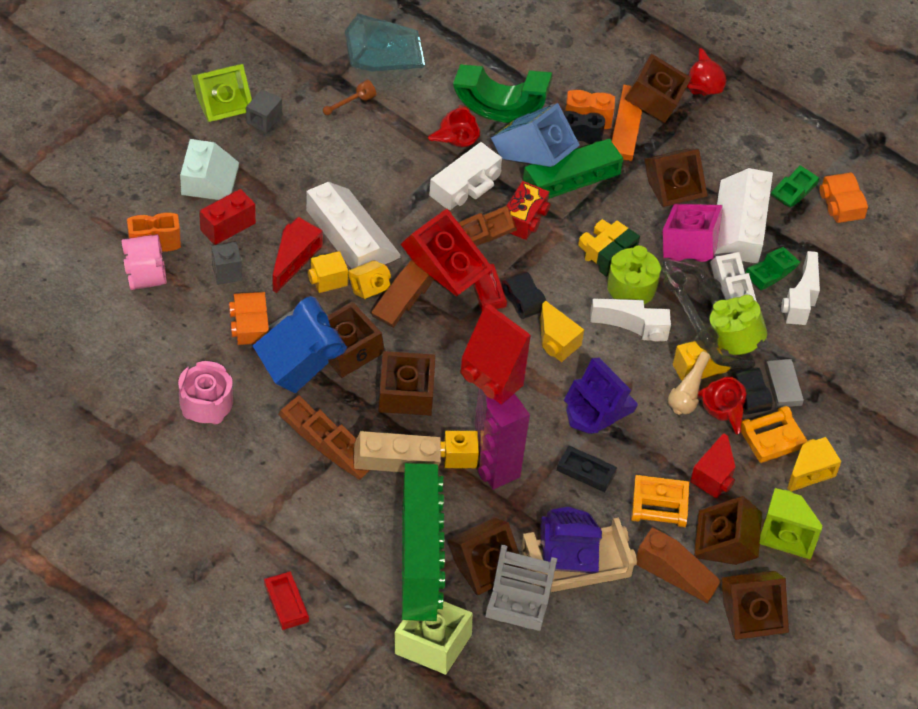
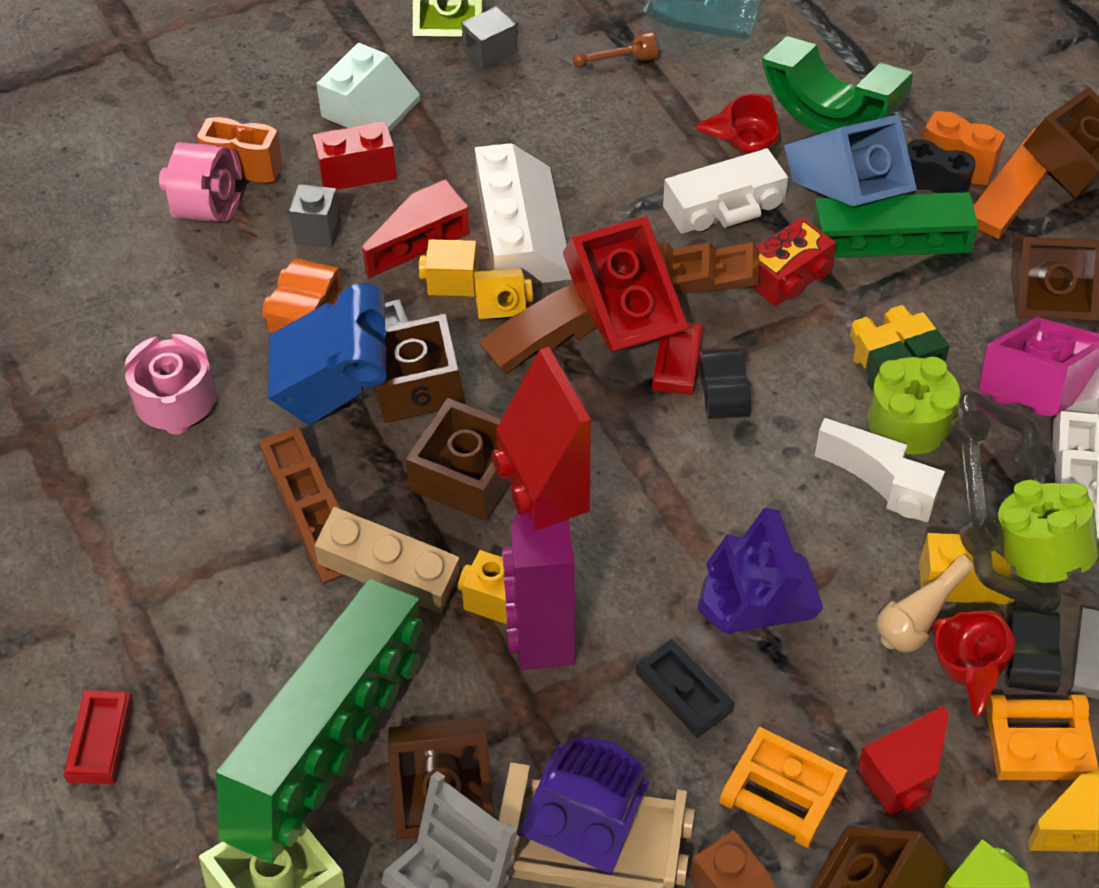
camera: 30 degrees right, 0 degrees up
yellow slope [540,301,584,362] -> none

